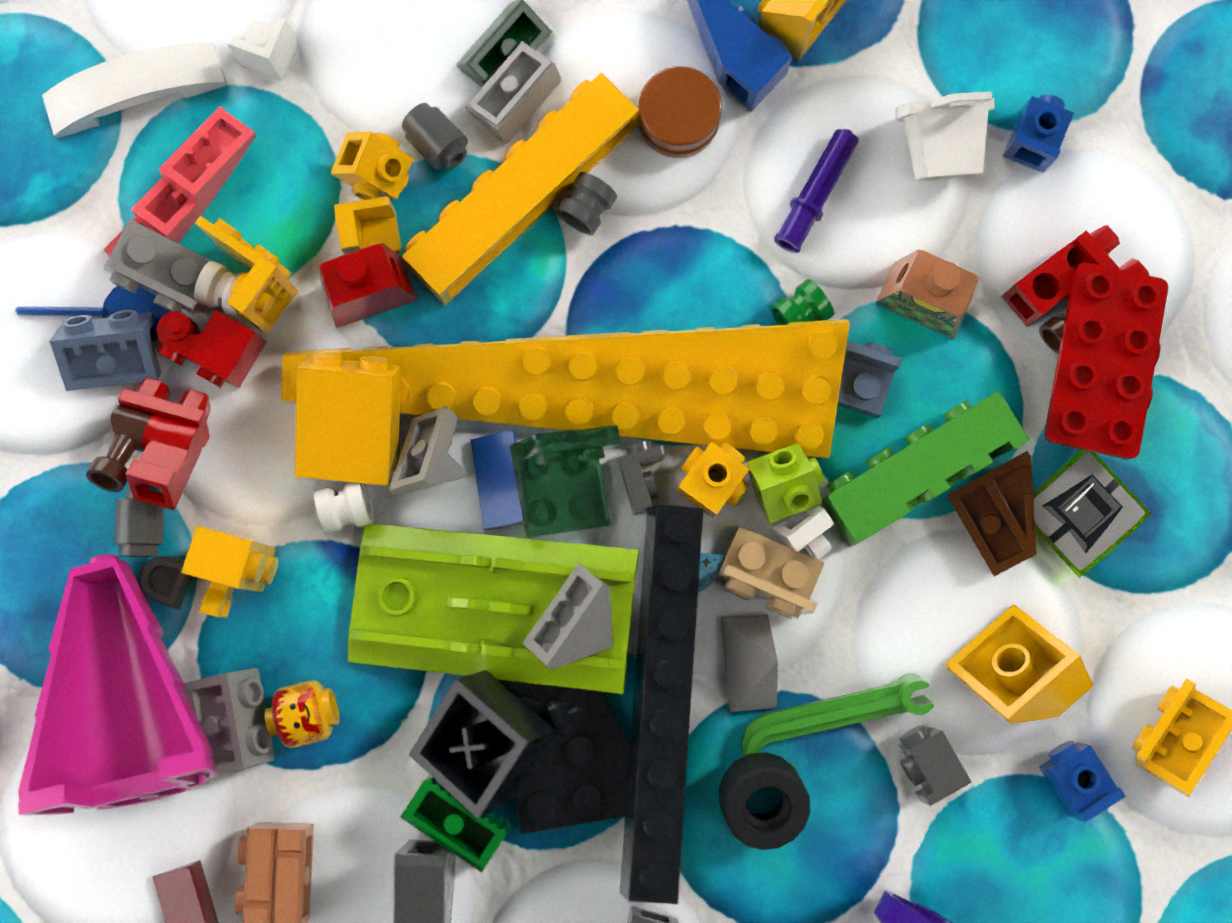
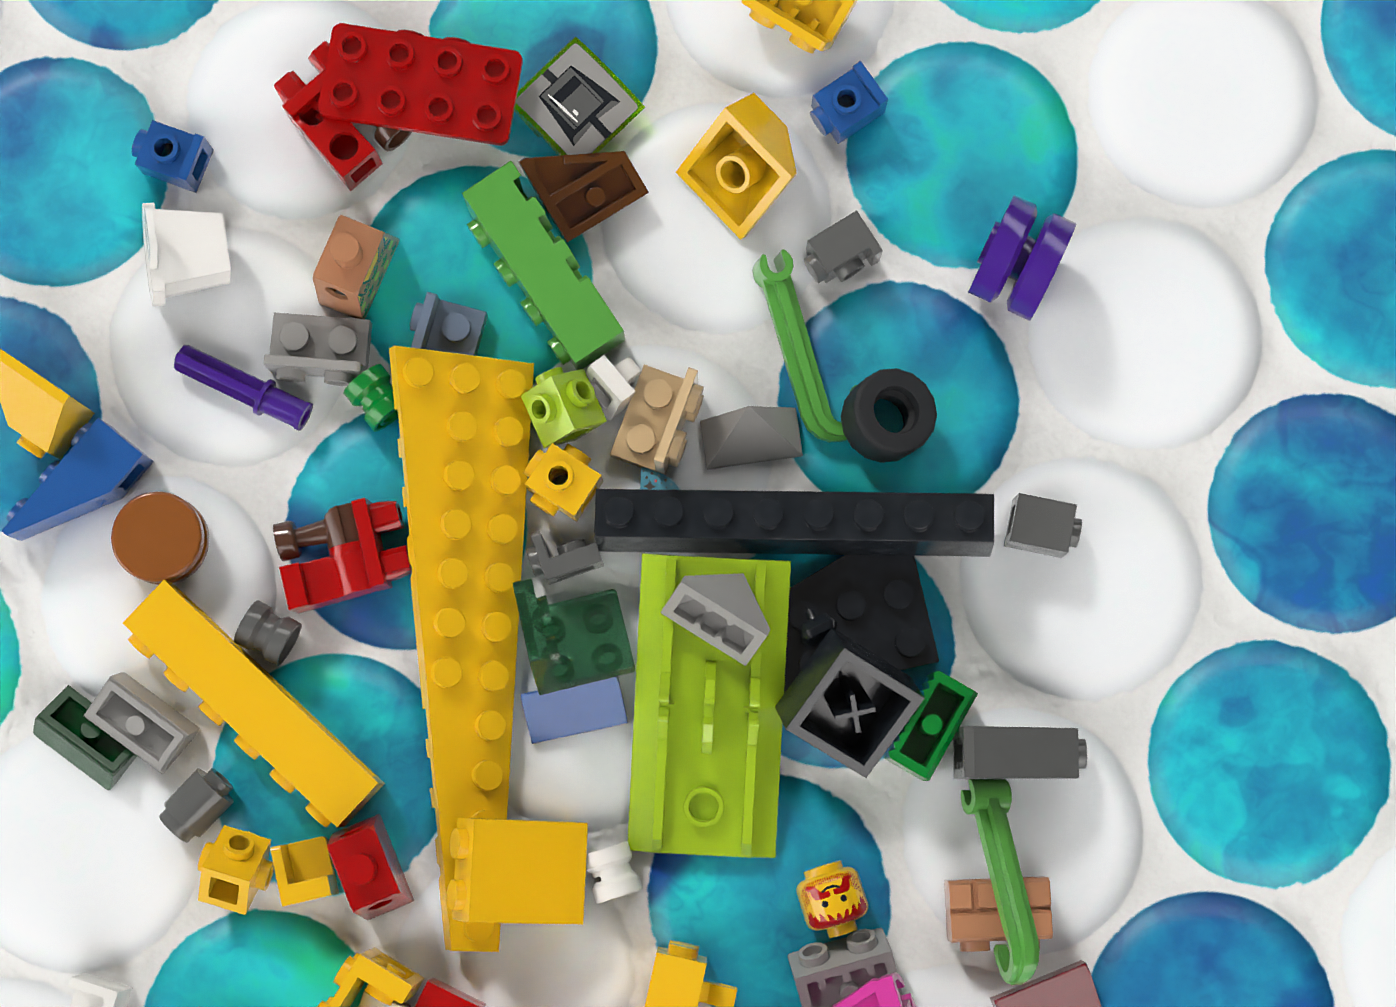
camera: 90 degrees left, 0 degrees up
light grey slope [388,406,469,496] -> none
none -> light grey bracket [263,312,372,386]
none -> red hips [273,498,412,614]
none -> bright green piece [961,779,1040,985]

